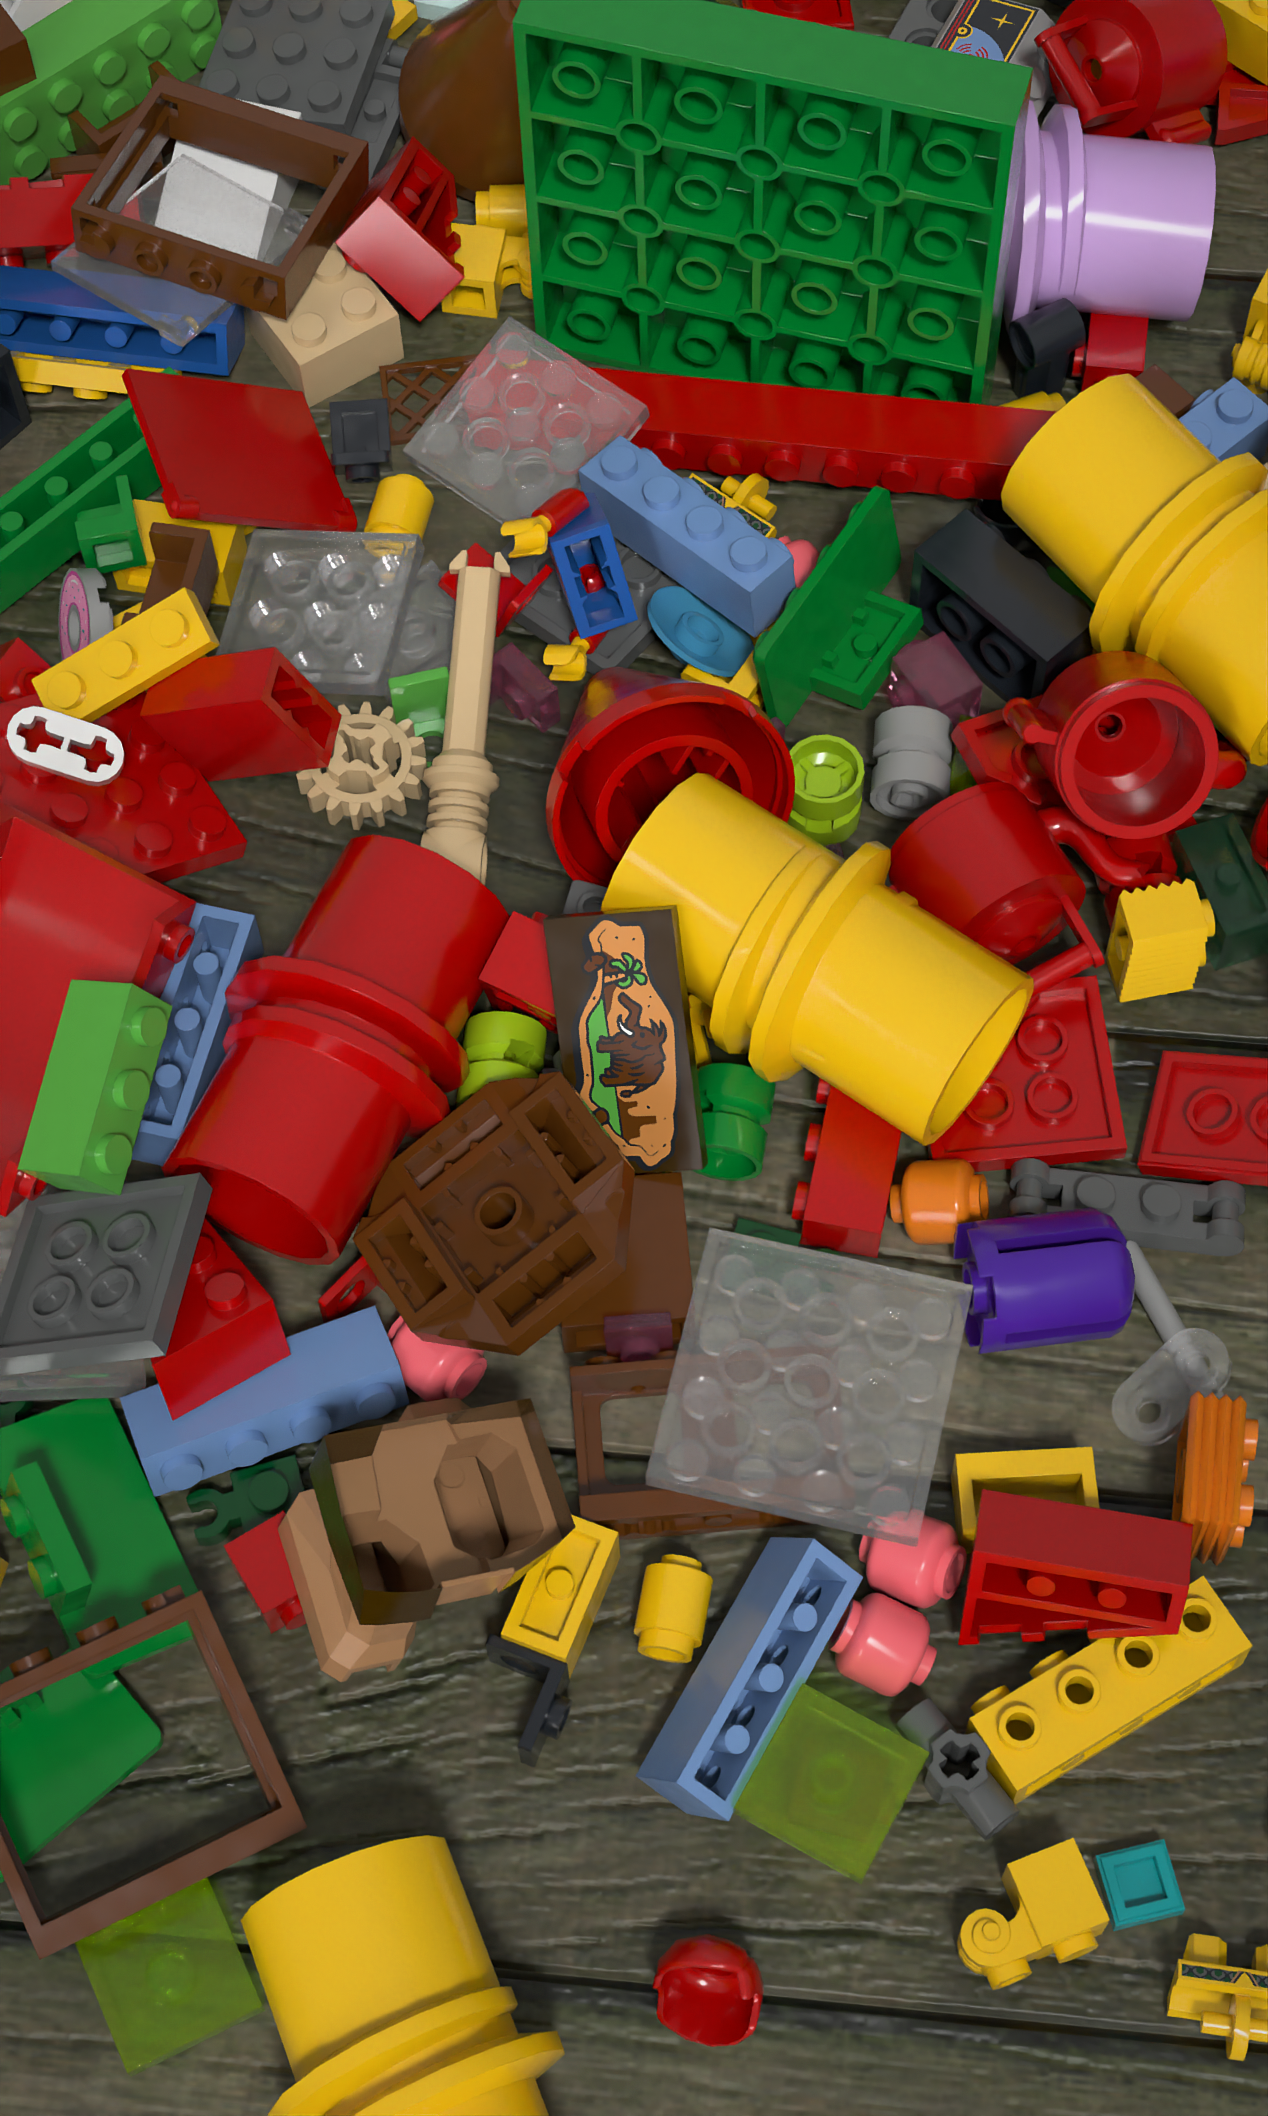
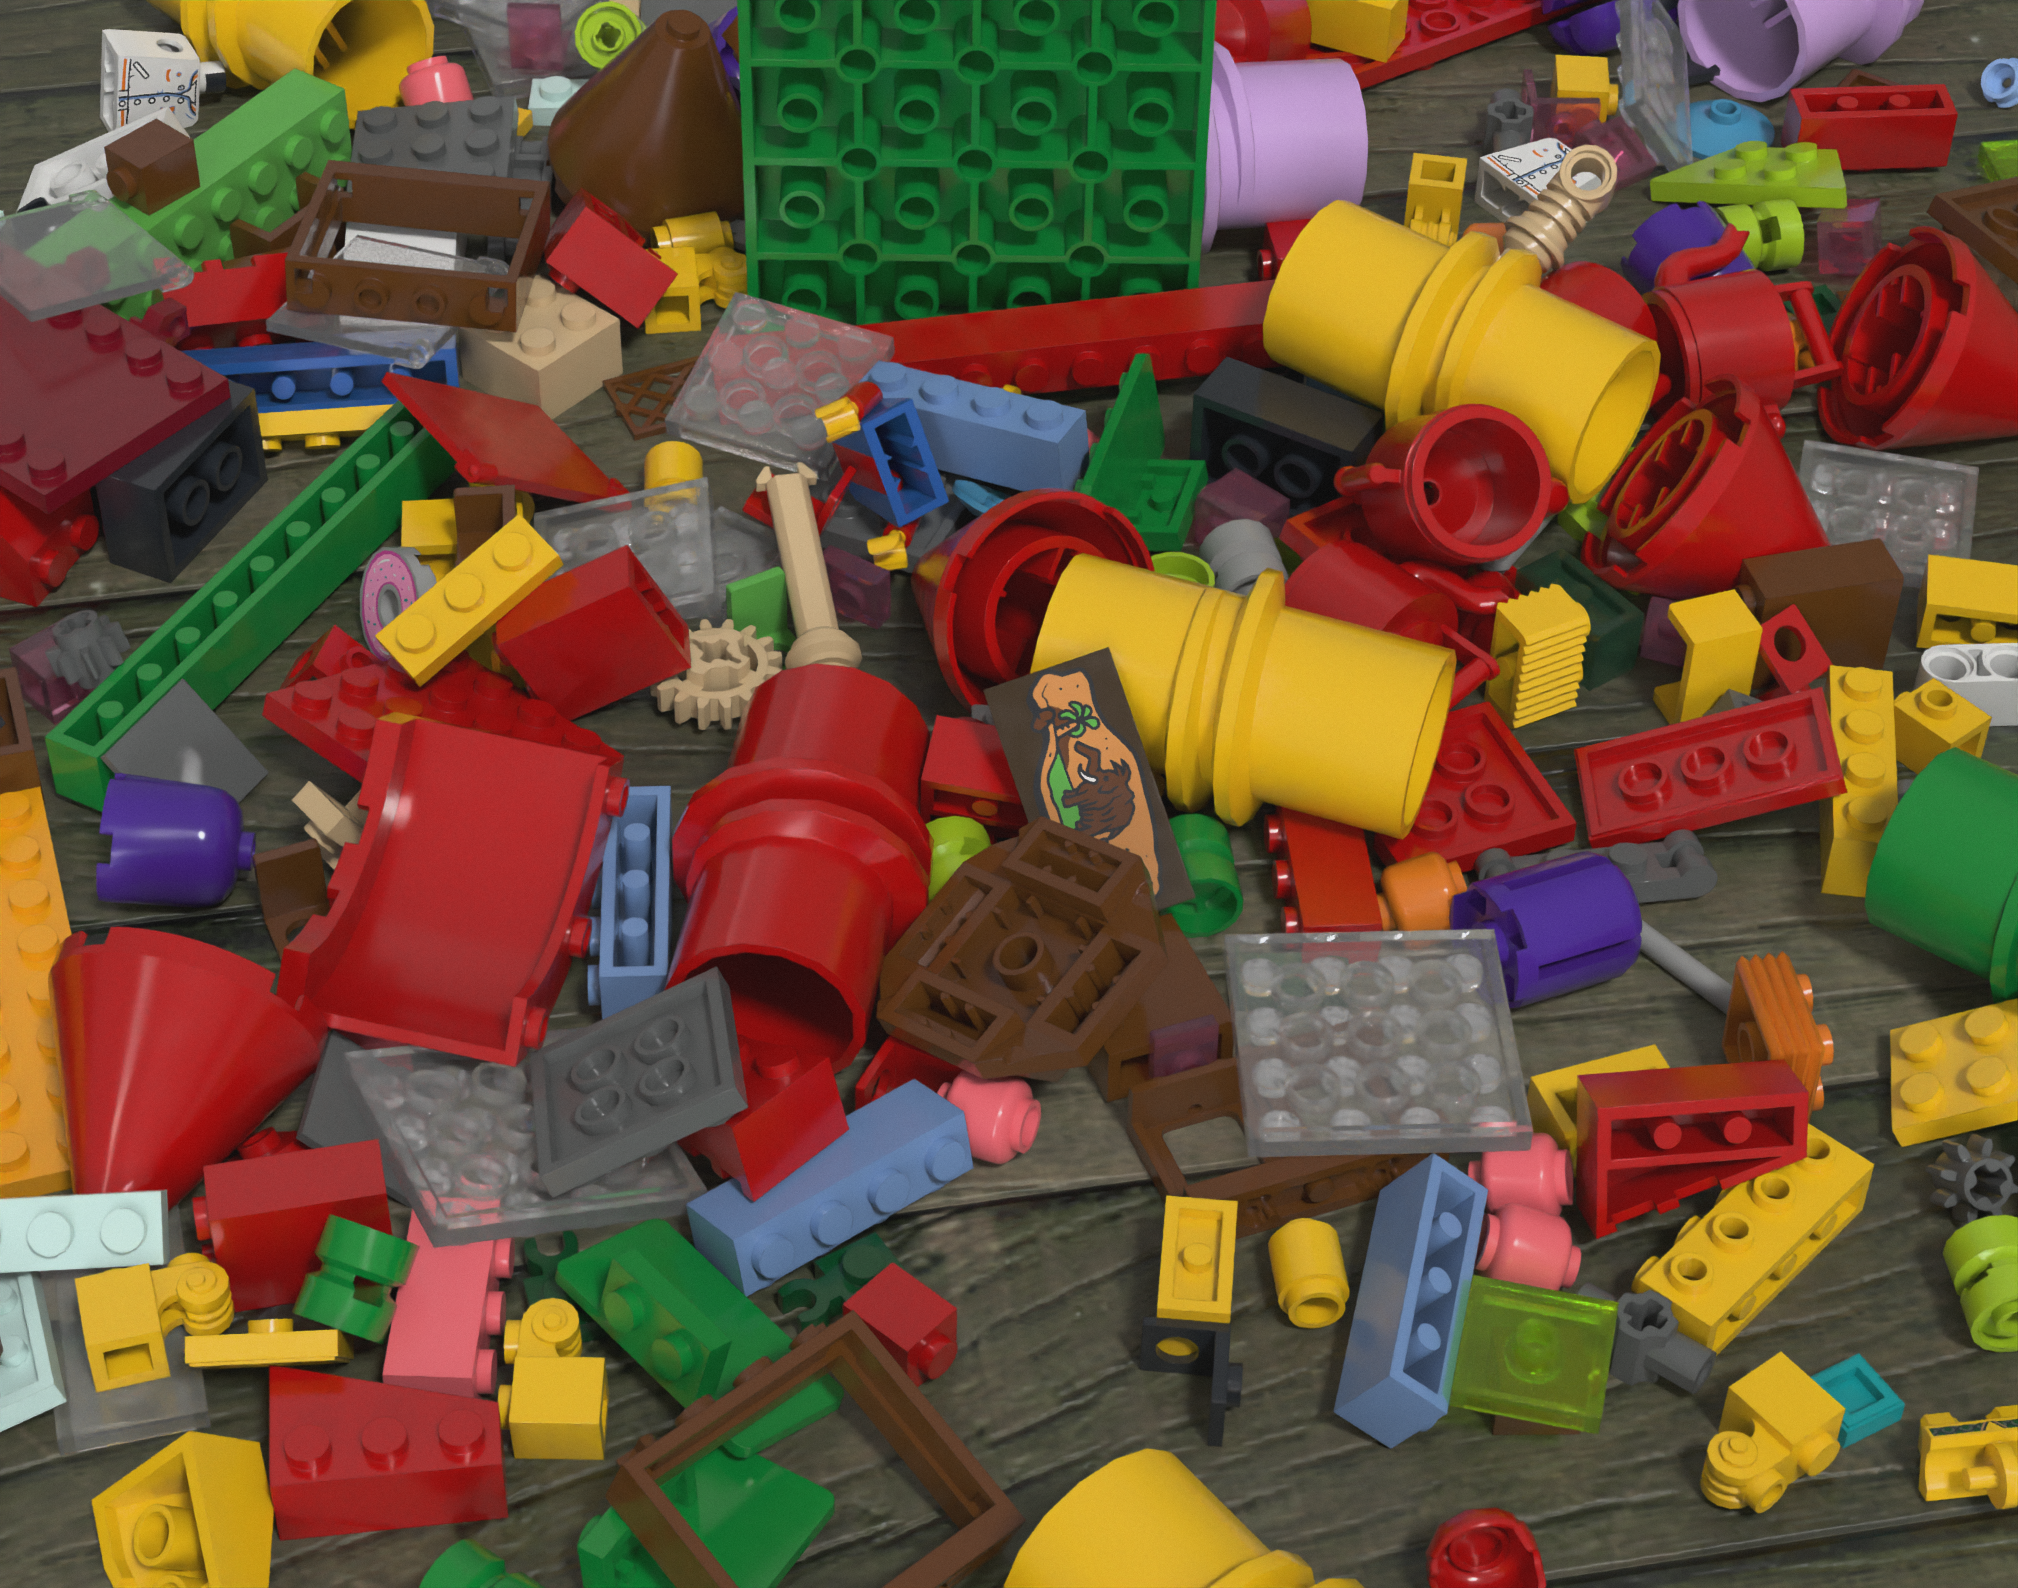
camera: 20 degrees left, 20 degrees down
white beam [7,706,125,786] -> none
bright green brick [18,979,173,1196] -> none
green panel [75,474,147,574] -> none
medium nougat piece [278,1398,575,1682] -> none
black bracket [329,398,393,483] -> none
black piece [1008,298,1086,399] -> none
clear plate [1112,1328,1232,1446] -> none

